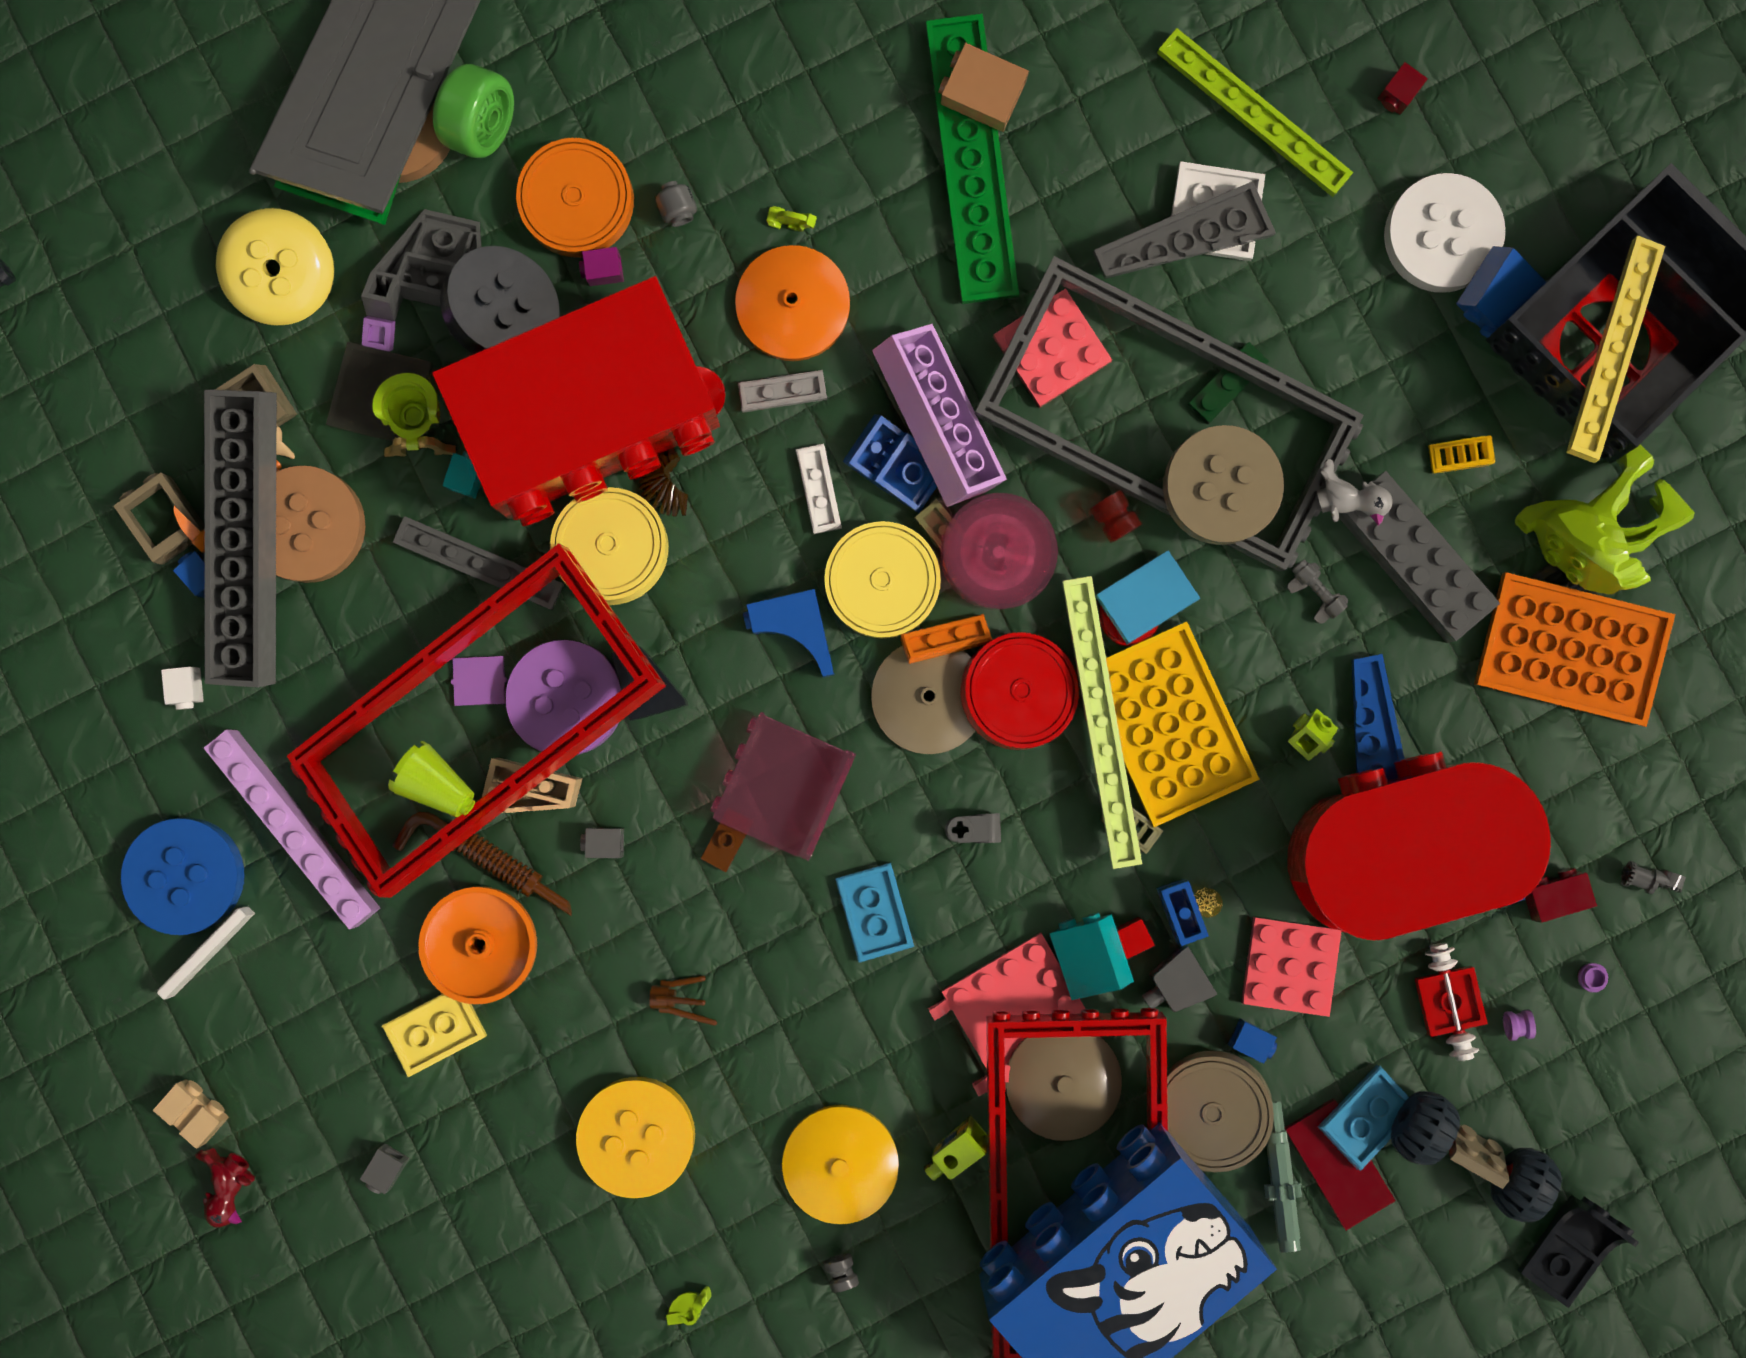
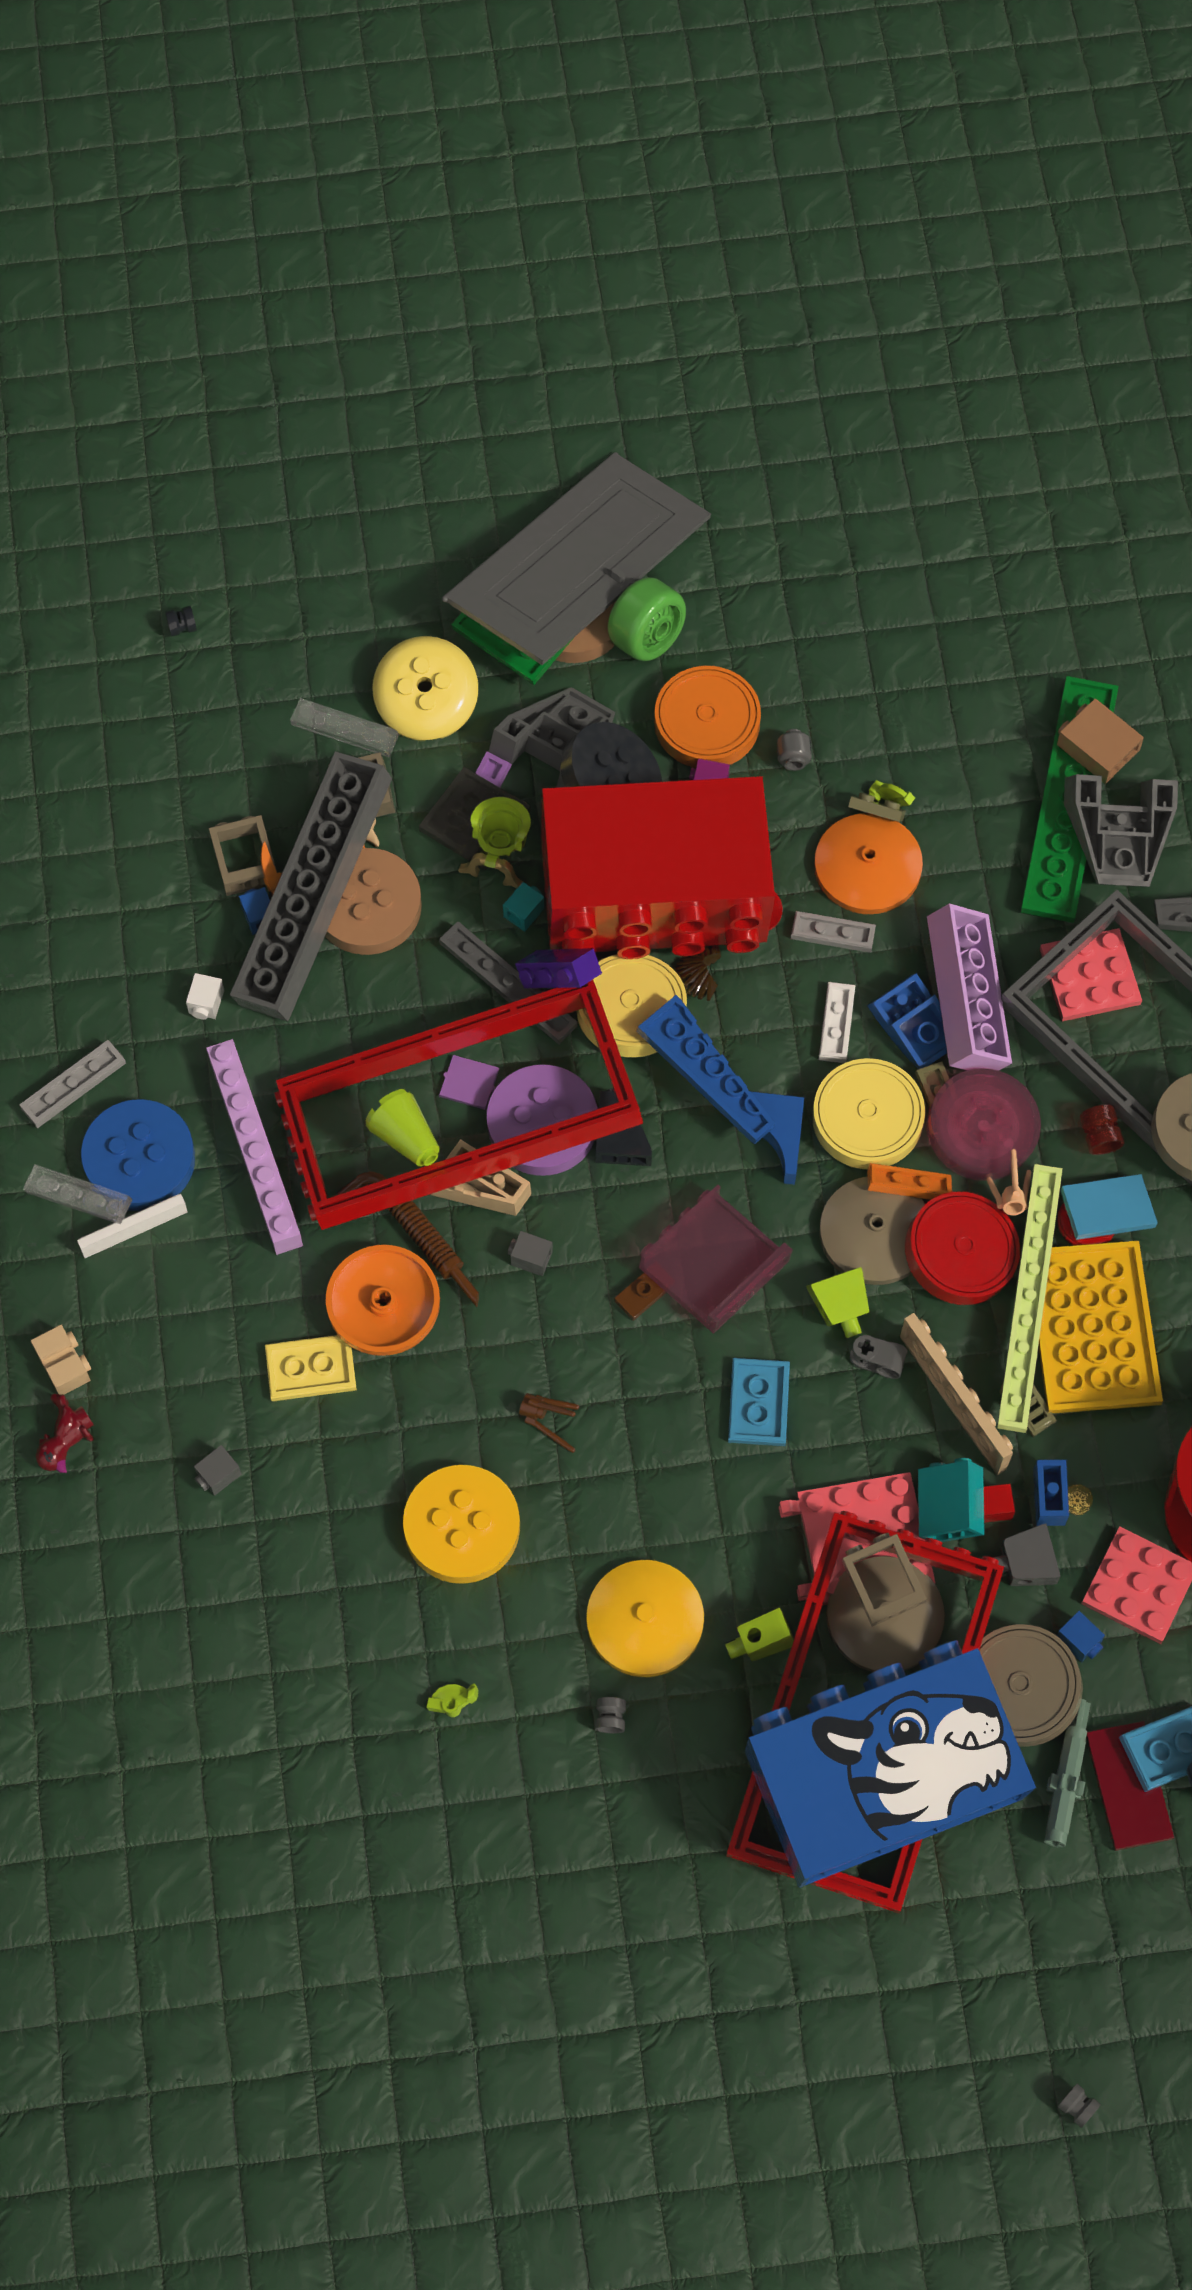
camera: 15 degrees right, 20 degrees down
none -> light grey plate [19,1040,126,1128]
none -> clear plate [23,1164,132,1225]
none -> clear plate [290,698,399,757]
none -> dark purple brick [515,948,602,988]
none -> blue wing [636,995,775,1144]
none -> lime torso [806,1267,869,1338]
none -> dark tan window [842,1533,927,1626]
none -> olive plate [848,792,906,822]
none -> tan plate [900,1313,1013,1475]
none -> light nougat plant [986,1149,1032,1215]
none -> dark grey wedge [1064,774,1178,887]

